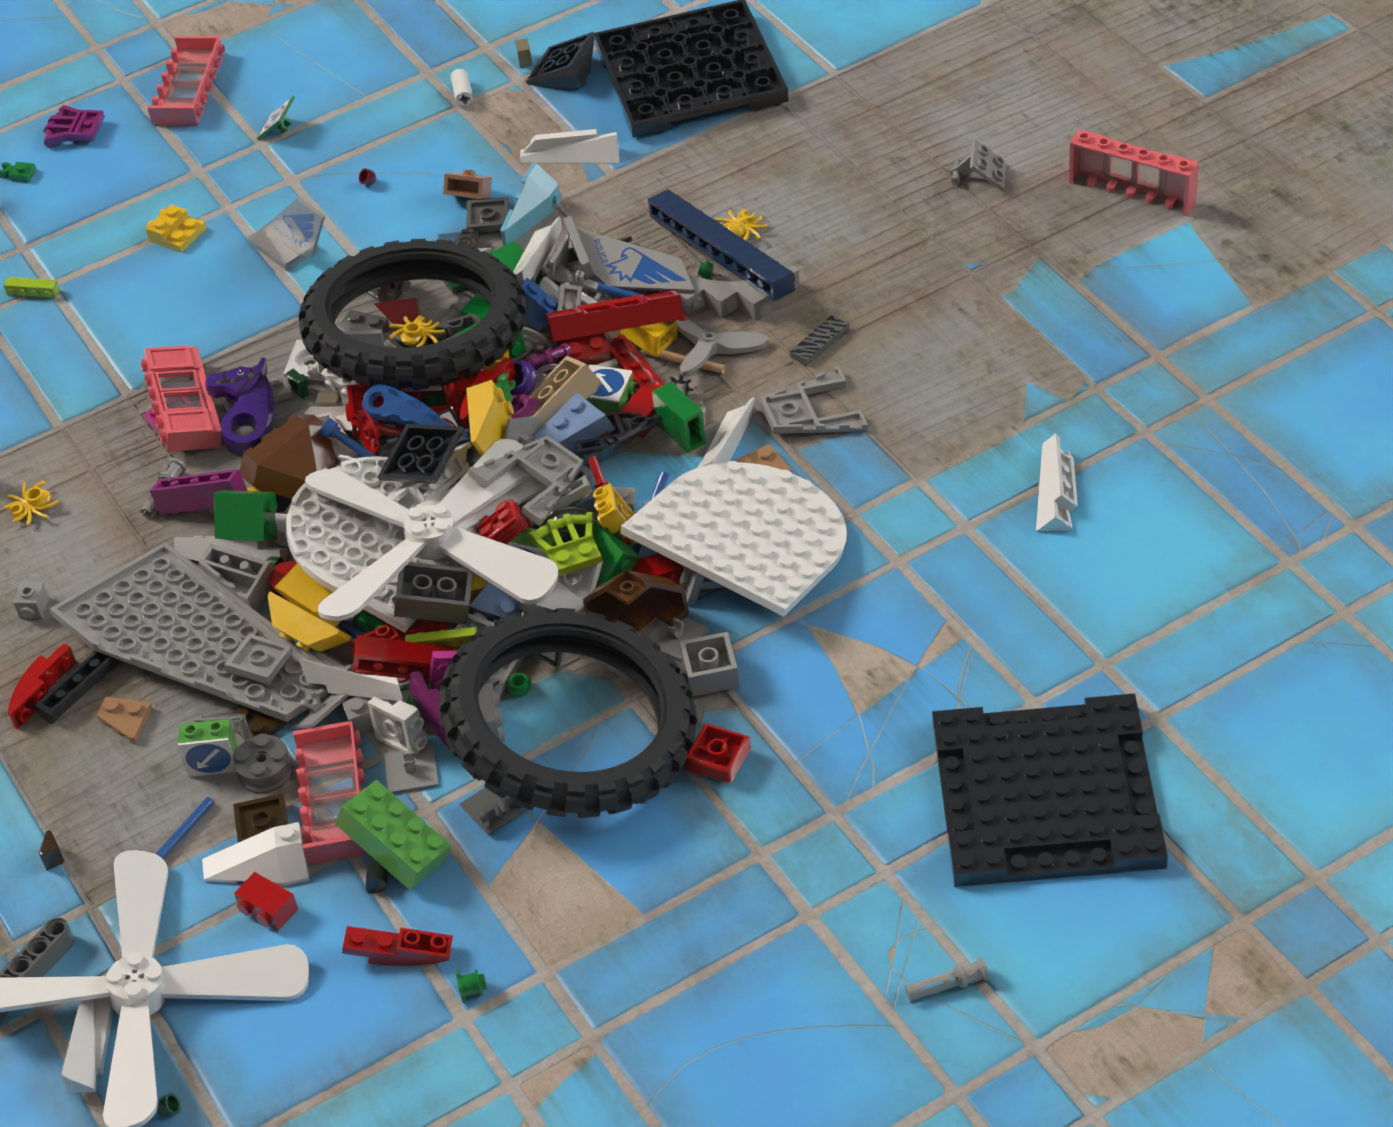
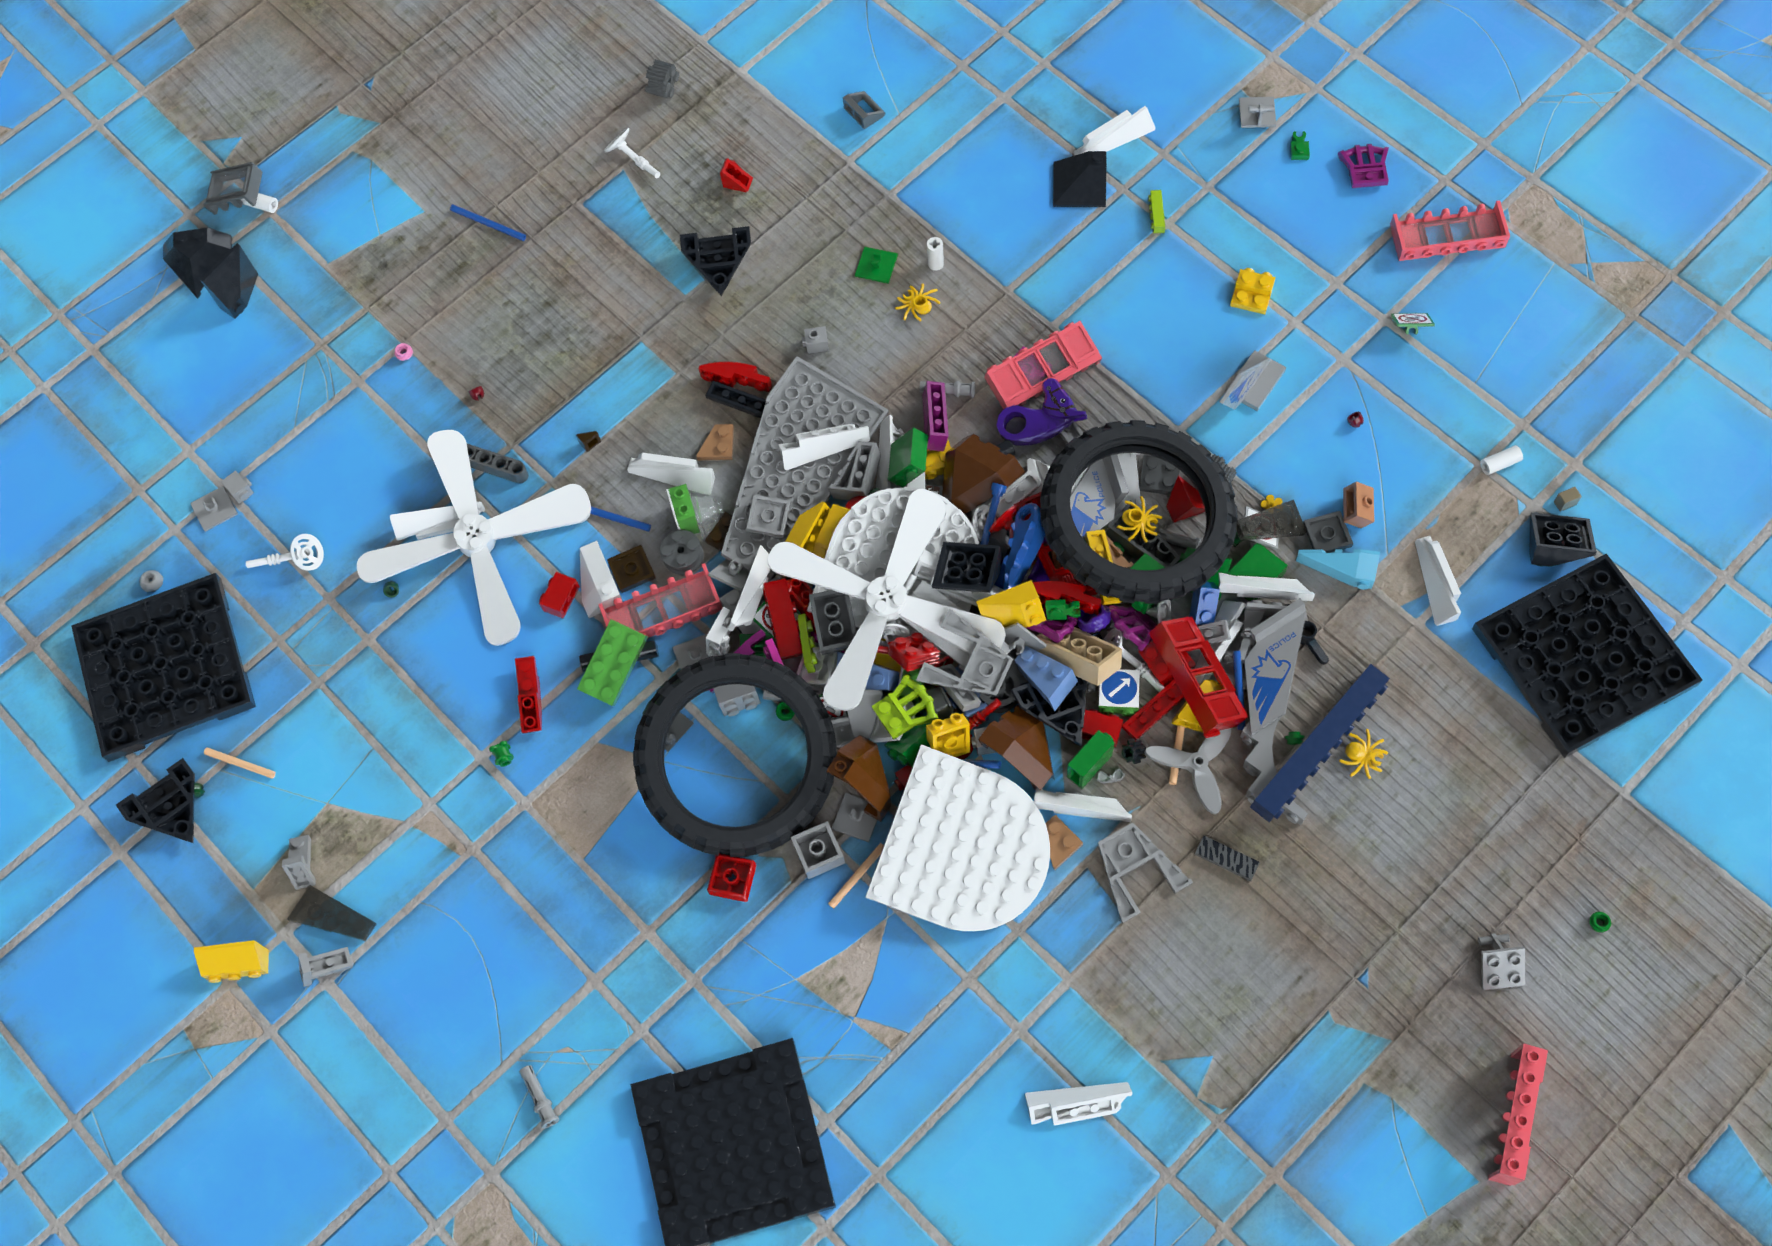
camera: 80 degrees right, 20 degrees up
none -> white wedge [627,453,715,496]
none -> white wedge [778,424,870,470]
none -> light nougat piece [828,843,884,909]
none -> reddish brown panel [978,705,1055,790]
none -> green plate [1589,912,1611,933]

